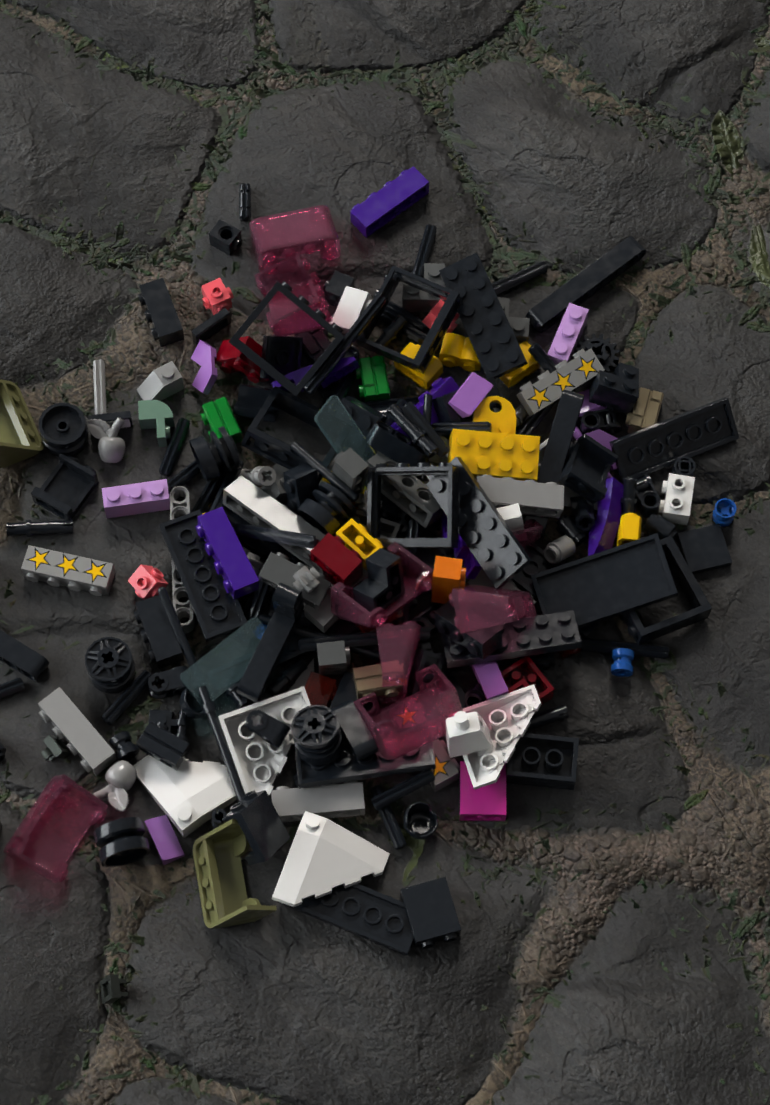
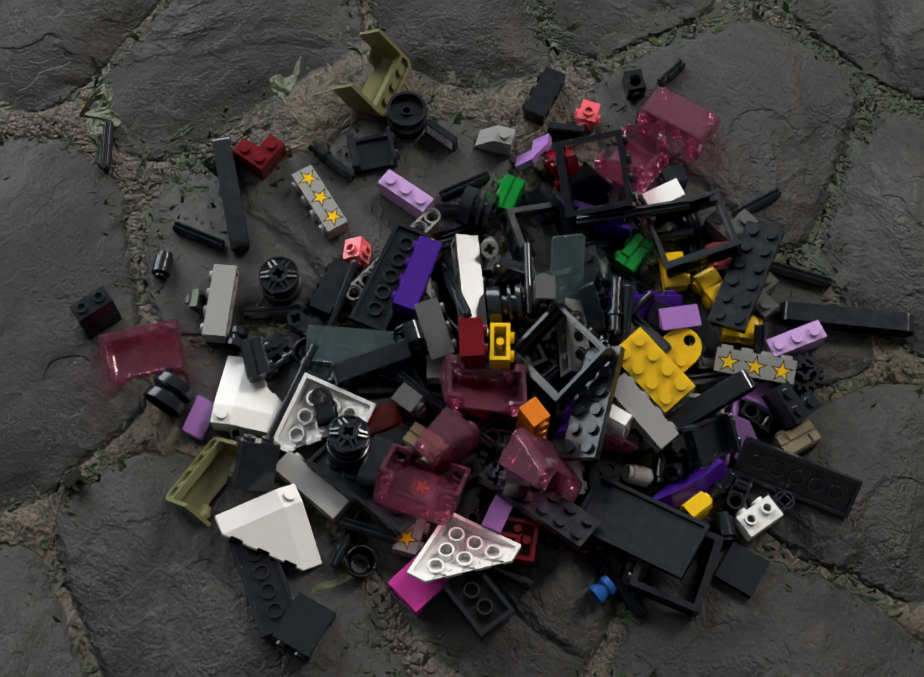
camera: 45 degrees right, 0 degrees up
light grey piece [87,417,125,463] -> none
light grey axle [93,359,107,415] -> none
light grey piece [93,760,137,812] -> none
sand green brick [138,400,175,447] -> none
light grey gear [293,566,320,594] -> none
dark purple brick [350,166,429,238] -> none
black brick [353,548,405,616] -> none
white torso [445,711,493,758] -> none
blue wheel [712,498,737,527] -> none

